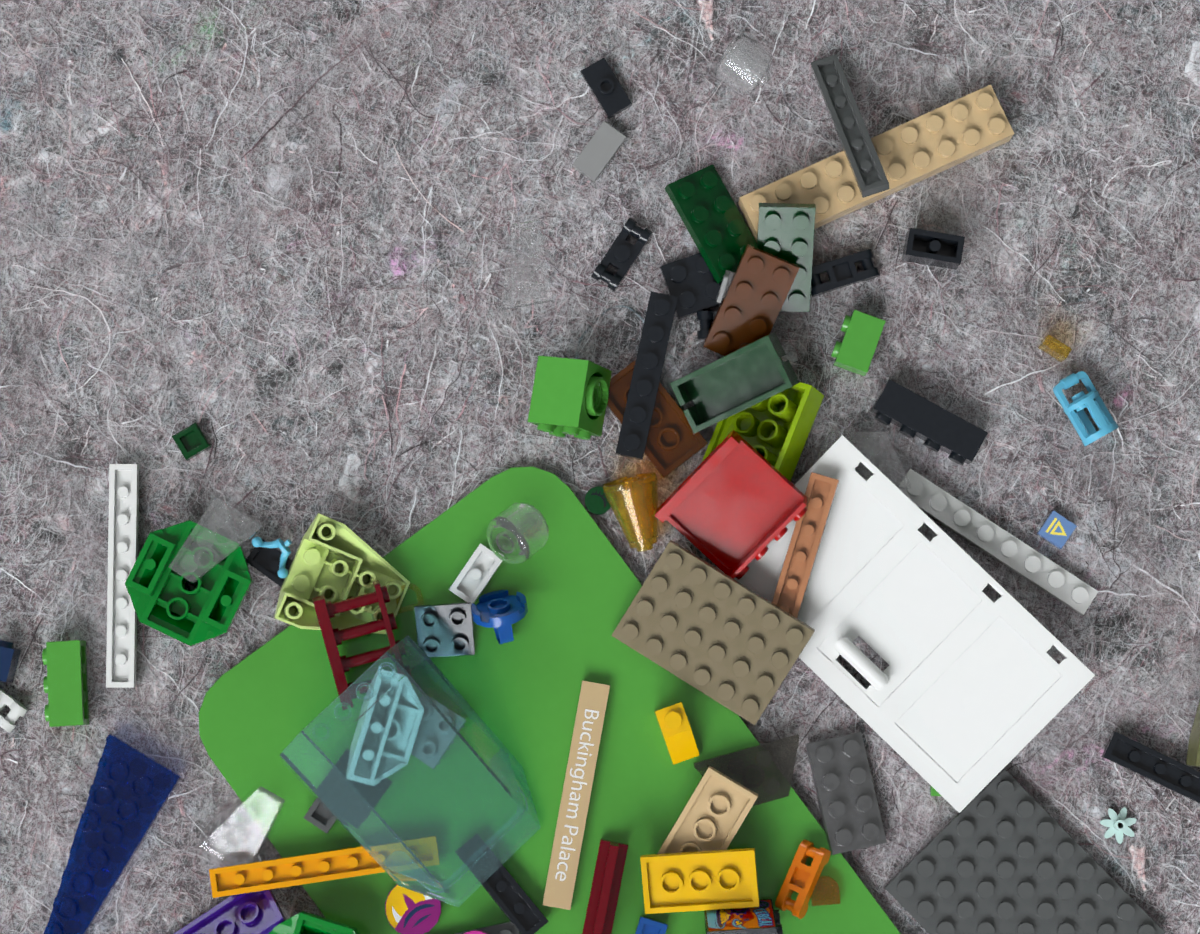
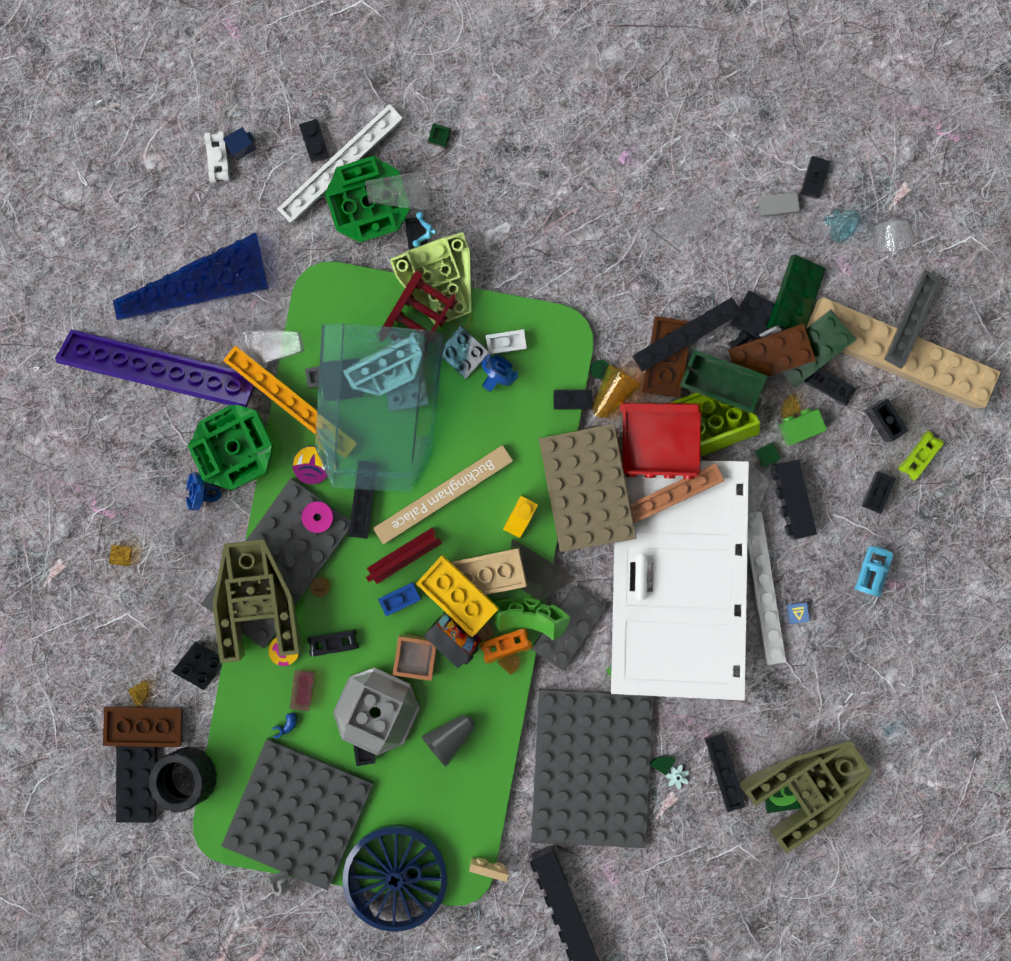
camera: 45 degrees right, 5 degrees up
bright green brick [42,640,89,727] -> none
clear head [486,503,549,564] -> none
bright green brick [528,356,612,440] -> none
black plate [591,218,653,292] -> none
clear yellow tile [1038,334,1072,362] -> none
none -> black plate [299,119,330,163]
none -> clear orange tile [476,622,493,641]
none -> bright green brick [491,598,570,641]
none -> black plate [553,390,592,410]
none -> dark green tile [650,755,676,775]
none -> dark green tile [754,442,781,468]
none -> clear yellow tile [780,394,801,419]
none -> clear light blue hair [824,208,861,243]
none -> black plate [862,471,896,514]
none -> lime plate [898,430,944,481]

